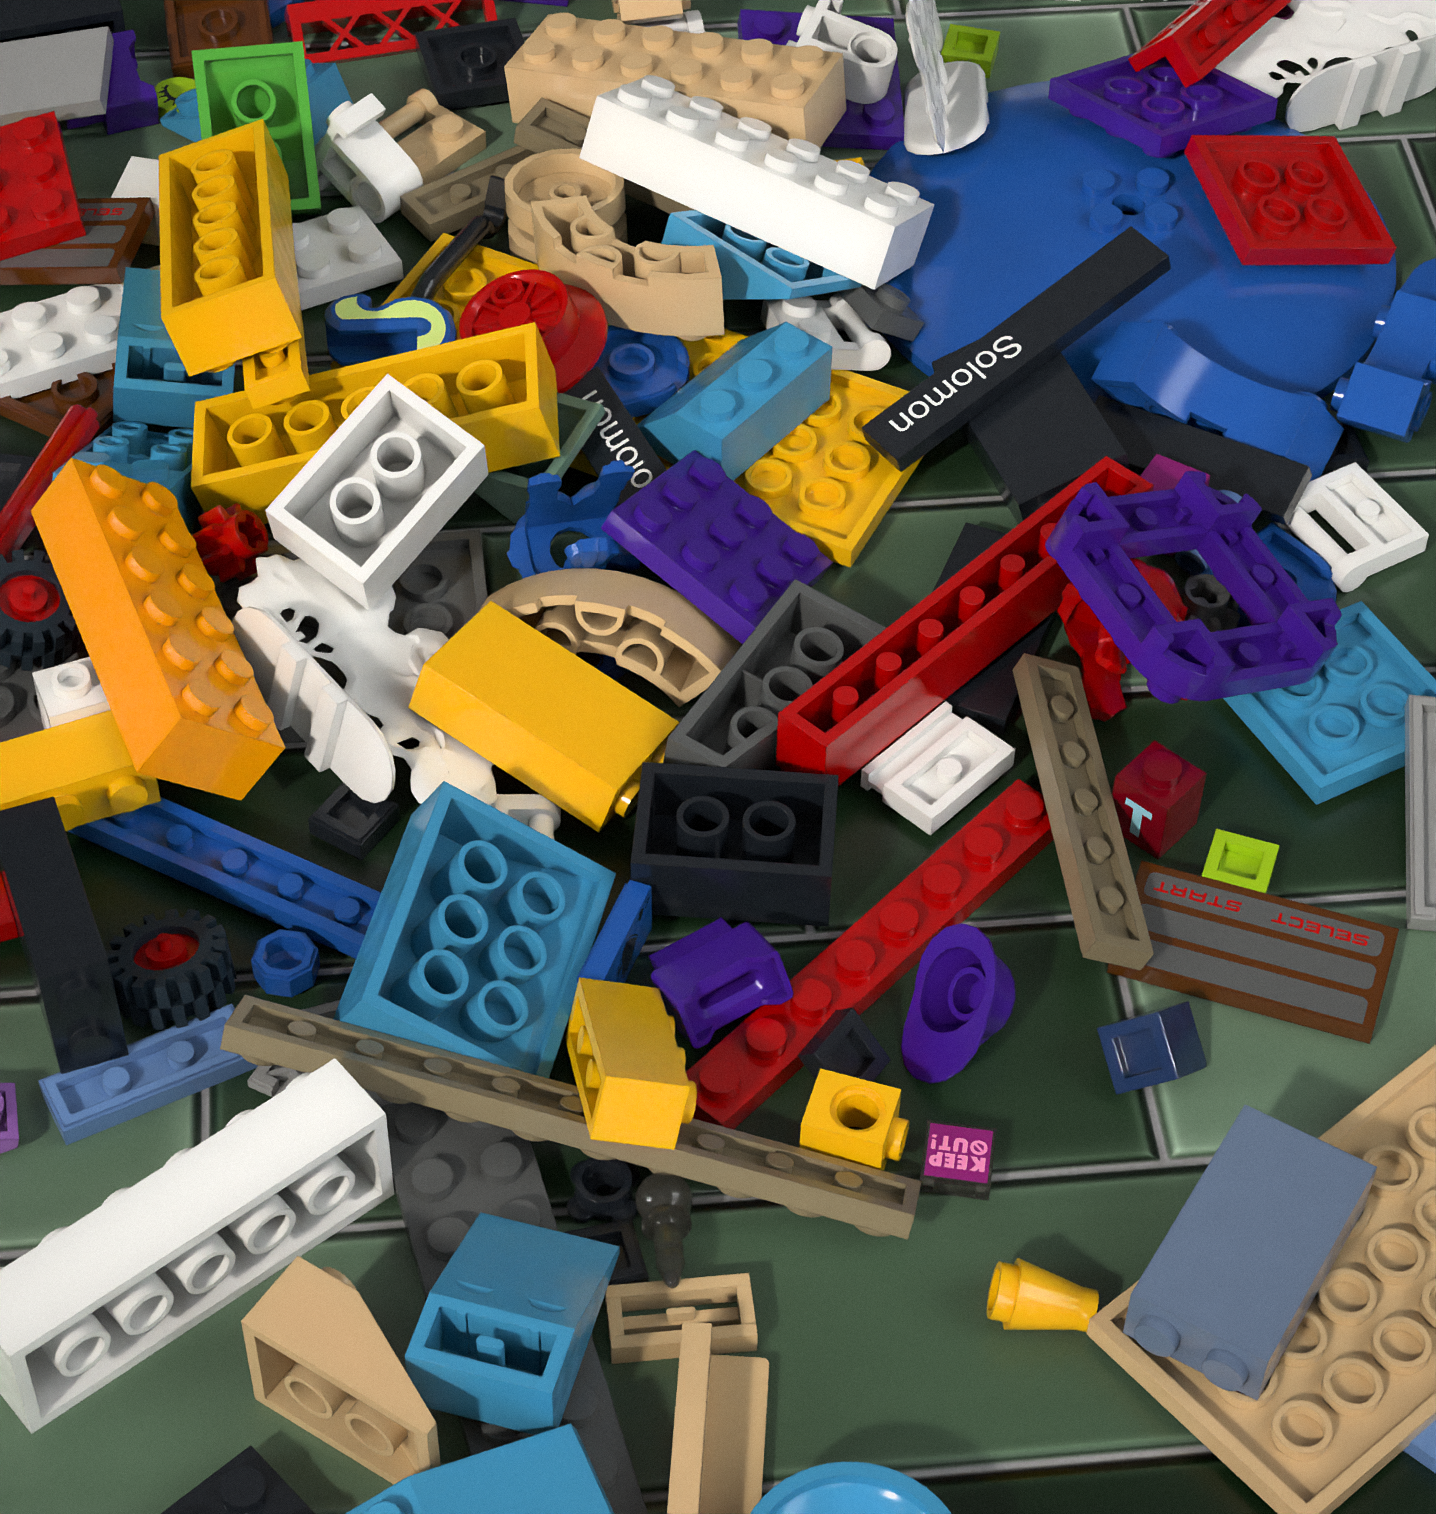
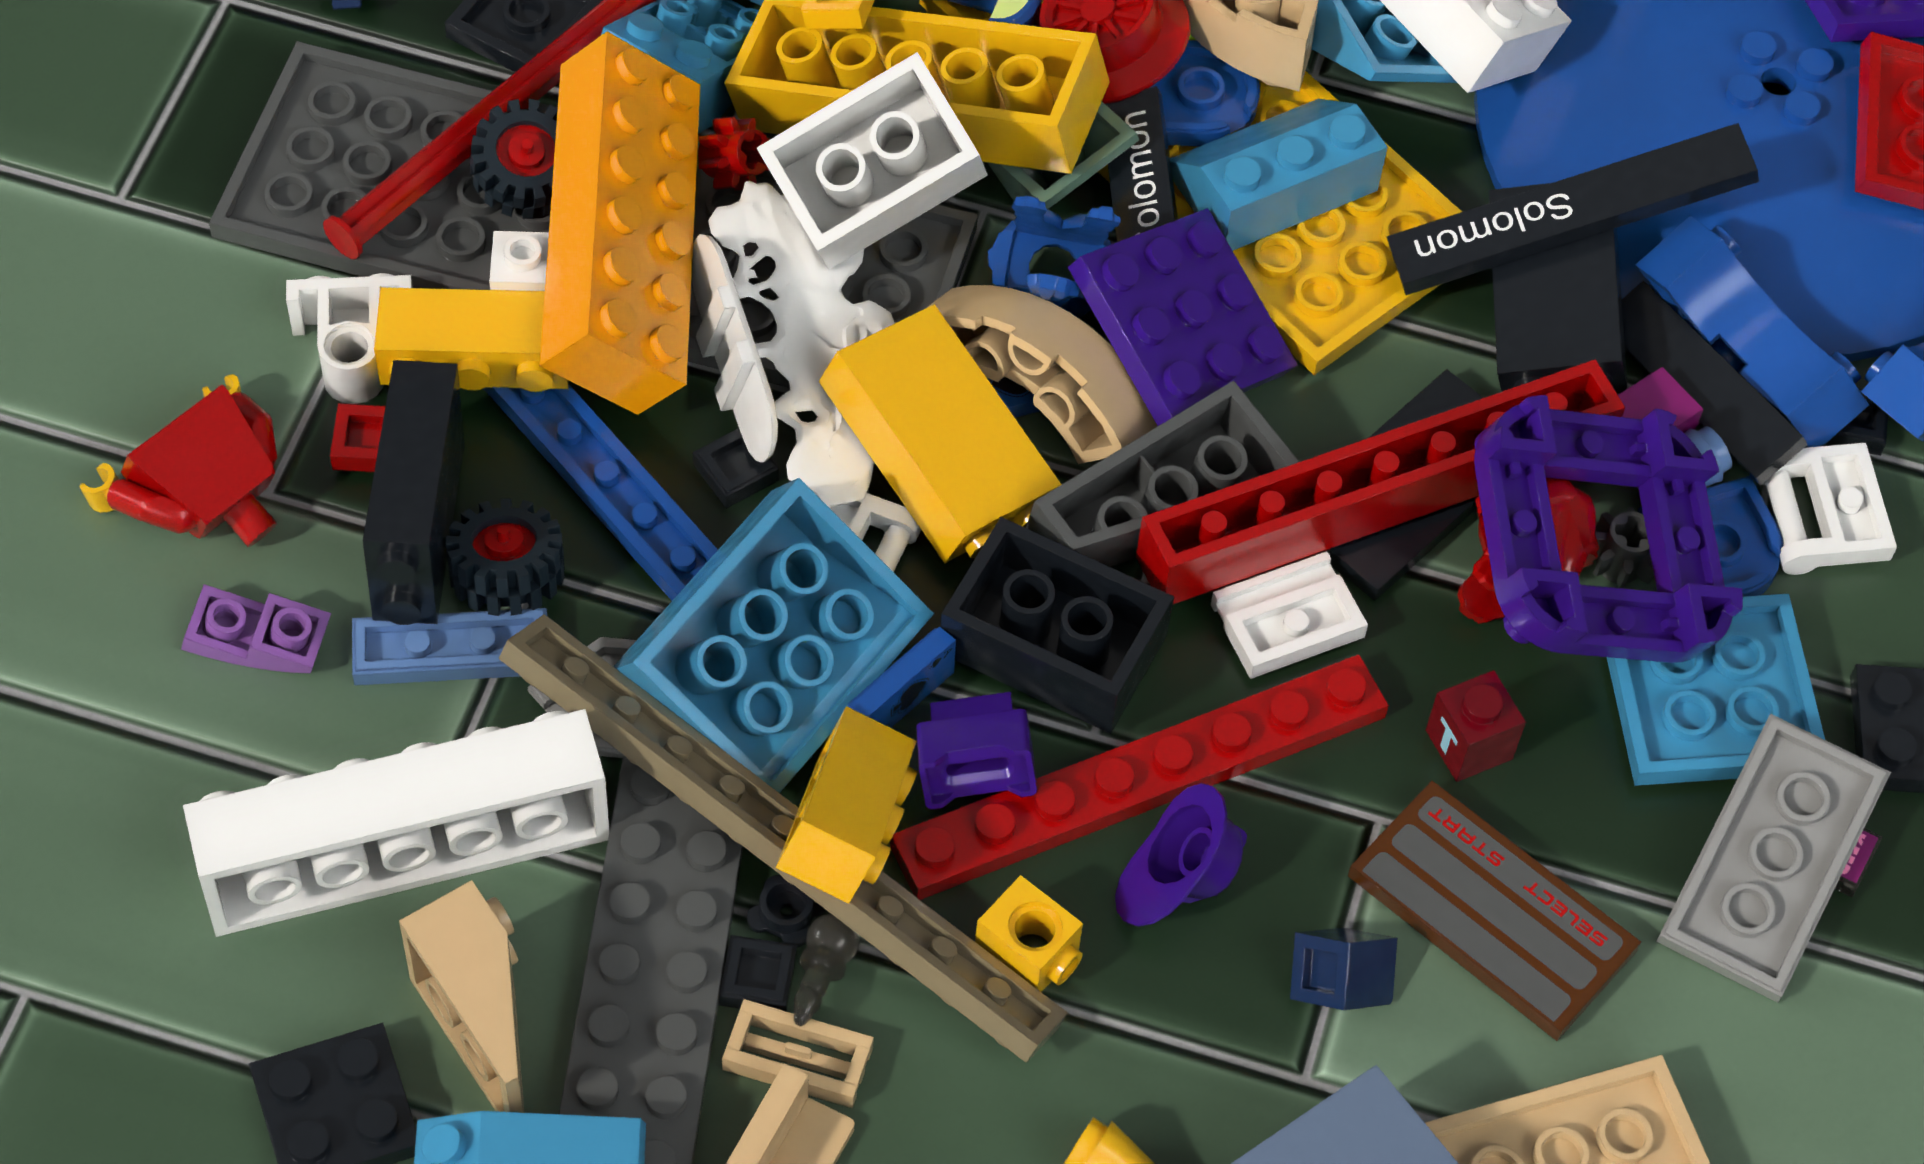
camera: 20 degrees right, 10 degrees up
blue tile [251,929,320,998] -> none
dark azure slope [405,1212,620,1435] -> none
white plate [760,293,891,371] -> none
black plate [797,1008,891,1082] -> none
dark grey plate [837,283,924,342] -> none
tile [920,1120,997,1201] -> none
dark tan plate [1012,653,1154,970] -> none
lime tile [1202,829,1280,894] -> none

